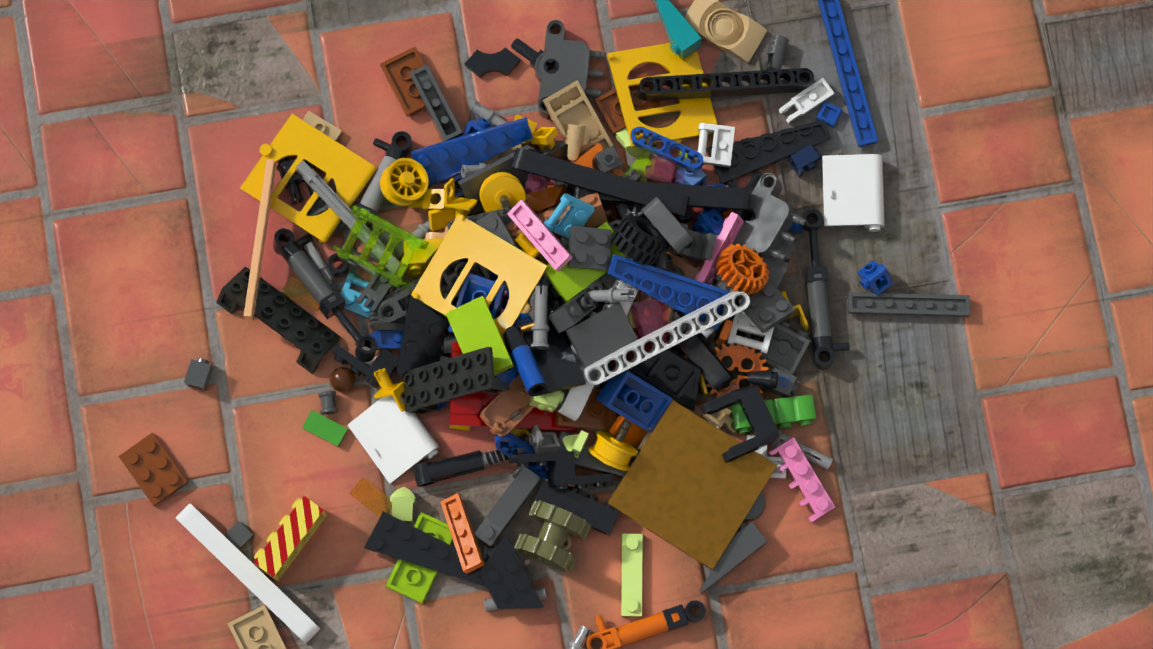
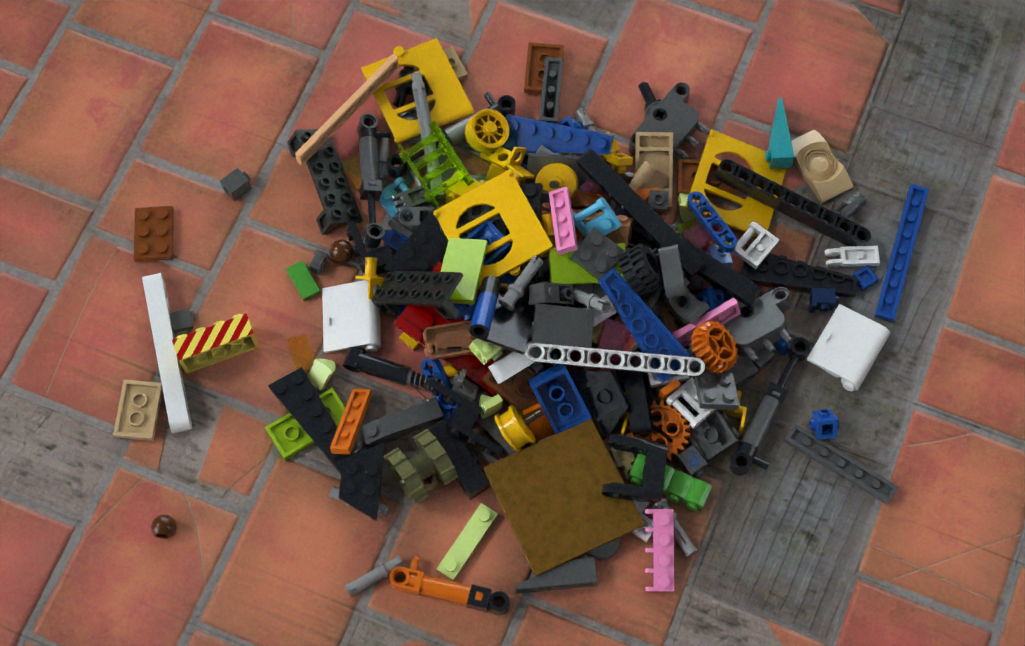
camera: 35 degrees right, 10 degrees down
black tile [464,47,520,78] -> none
black cone [748,370,778,390] -> none

